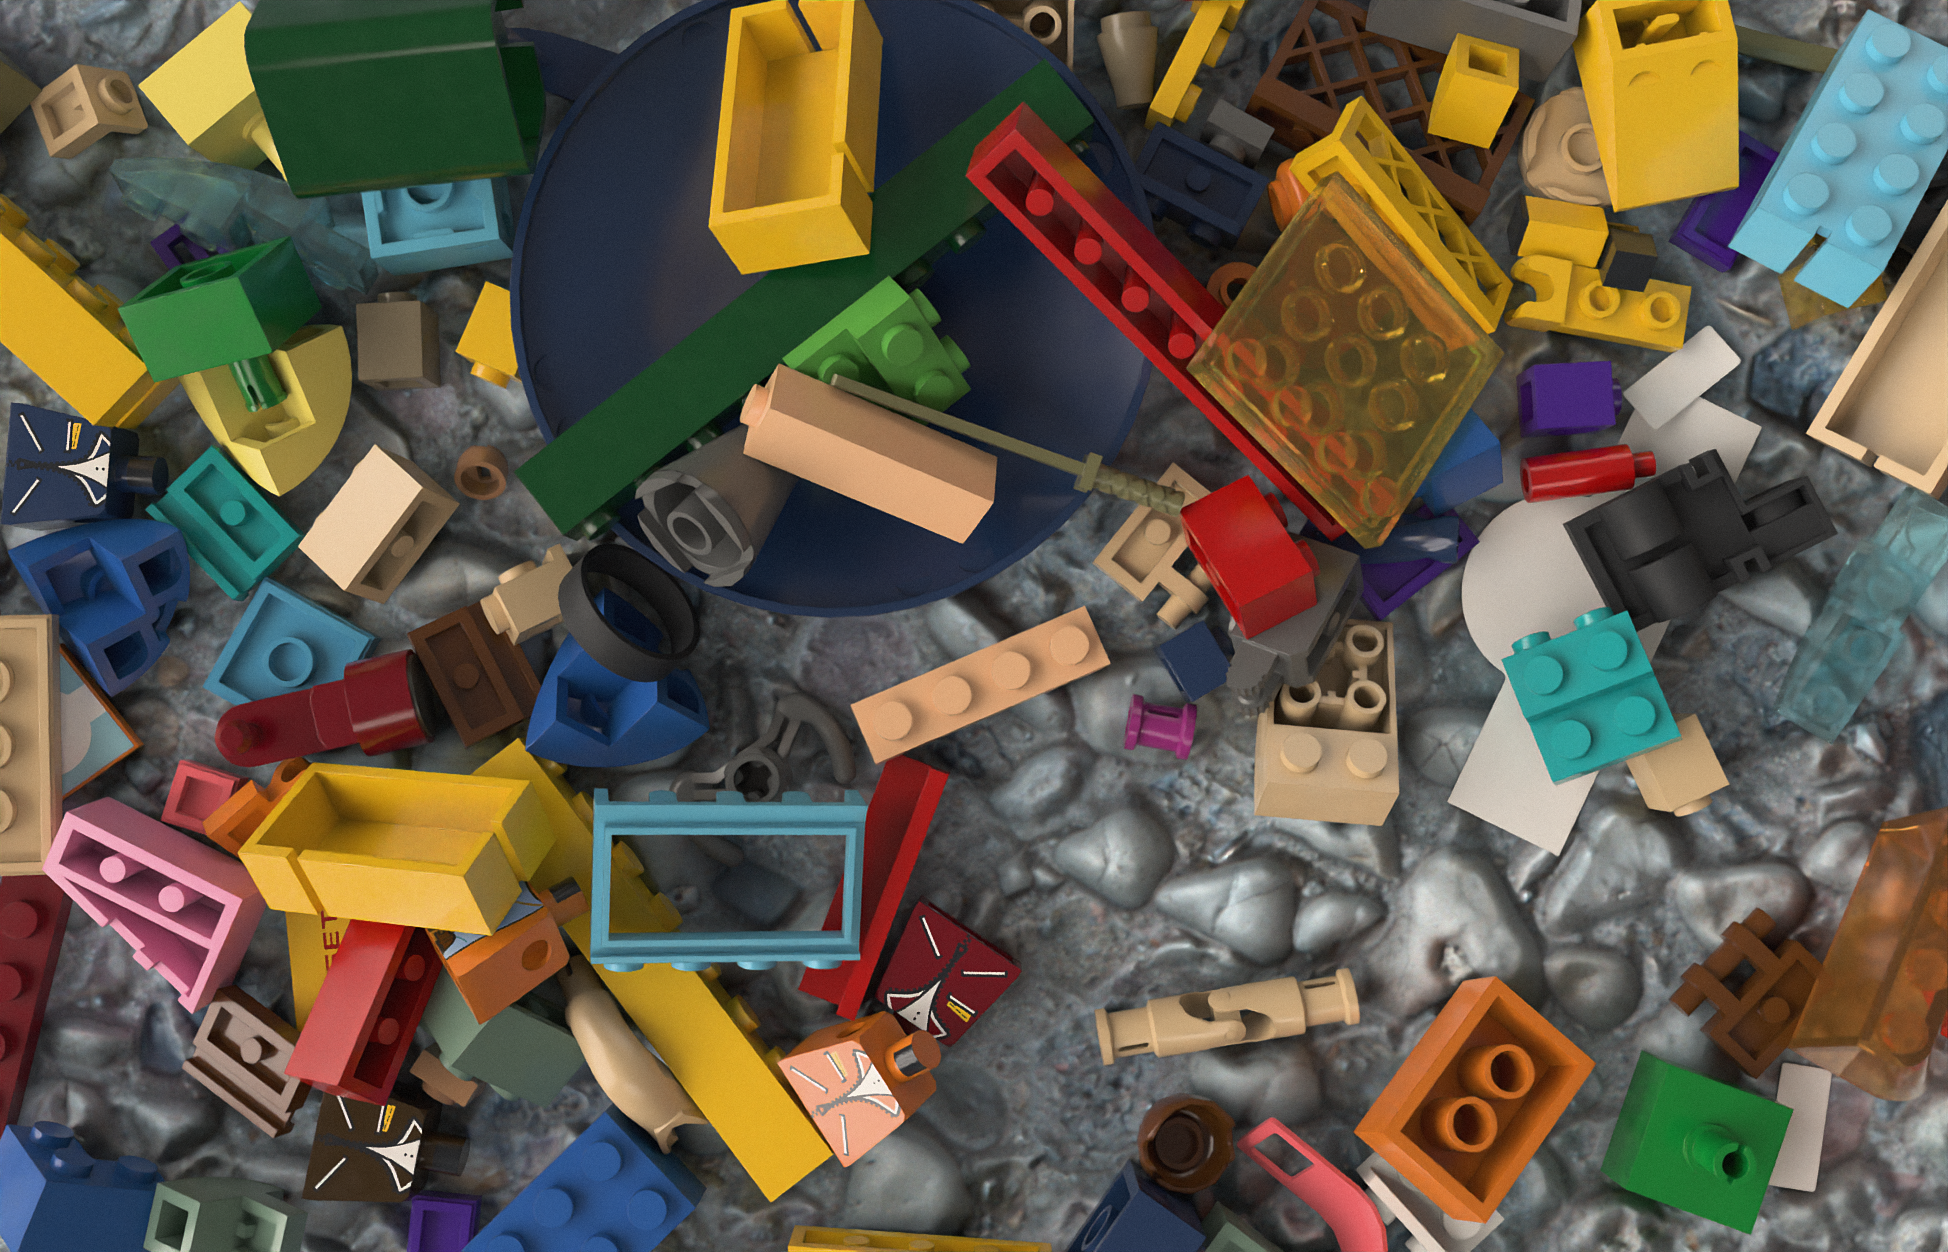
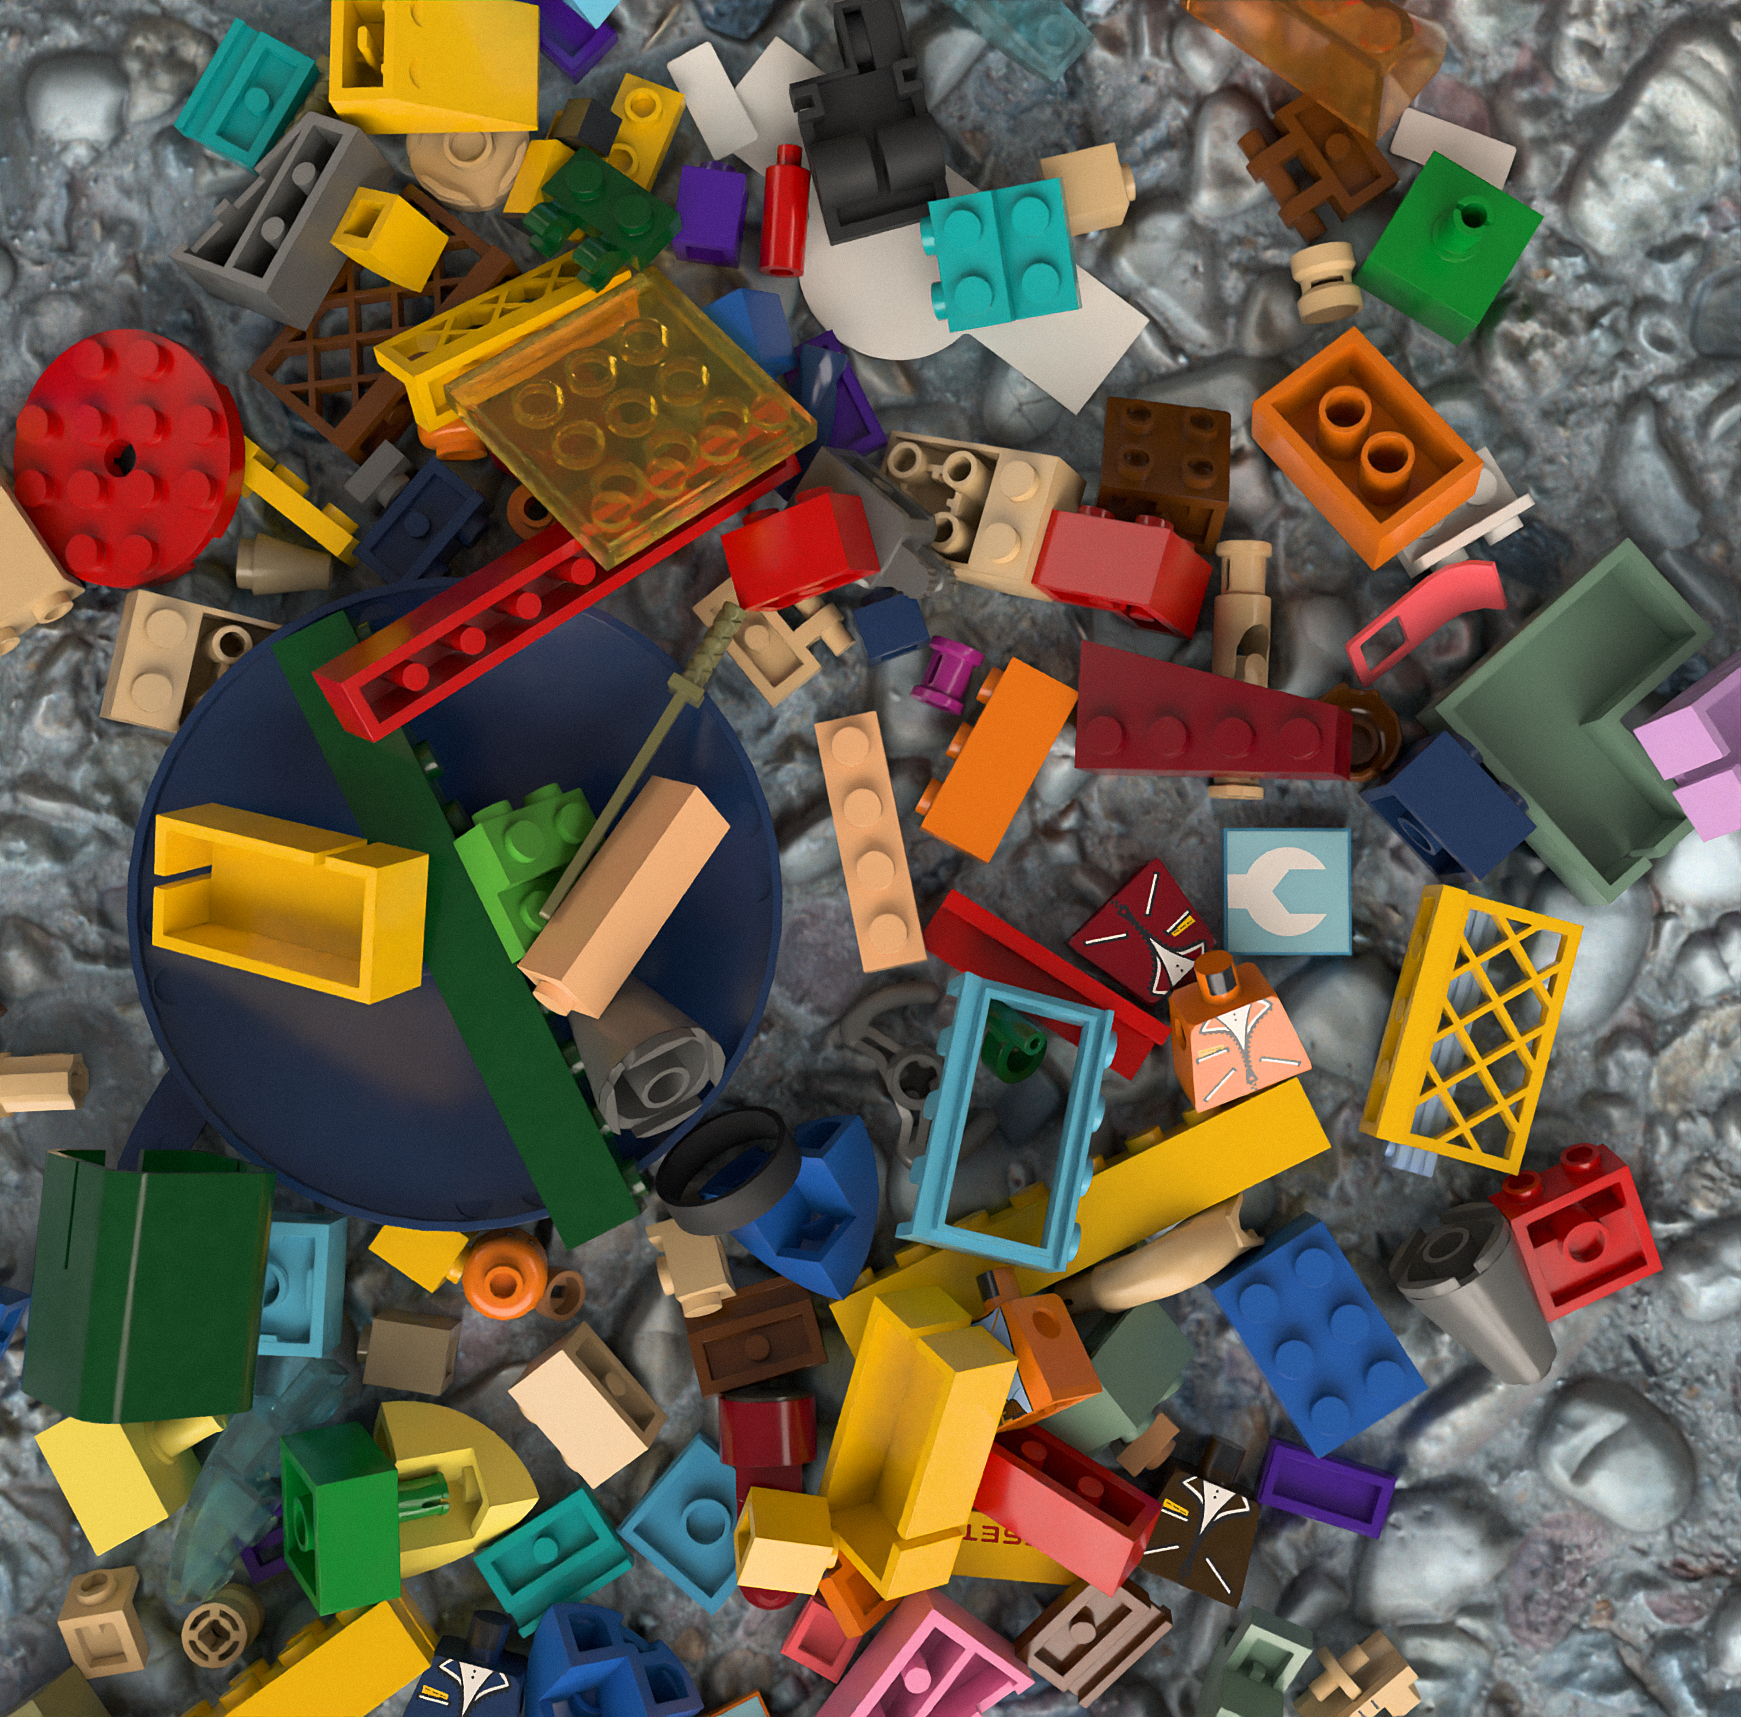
camera: 85 degrees left, 0 degrees up
none -> tan wheel [181,1583,265,1669]
none -> orange head [462,1227,549,1321]
none -> dark green plate [522,146,683,293]
none -> yellow brick [733,1486,840,1595]
none -> orange brick [915,657,1078,865]
none -> dark green plate [981,999,1047,1084]
none -> brick [1031,505,1212,640]
none -> dark red wedge [1074,639,1353,781]
none -> reddish brown bracket [1093,396,1231,555]
none -> medium azure tile [1220,828,1352,955]
none -> tan wheel [1290,242,1364,325]

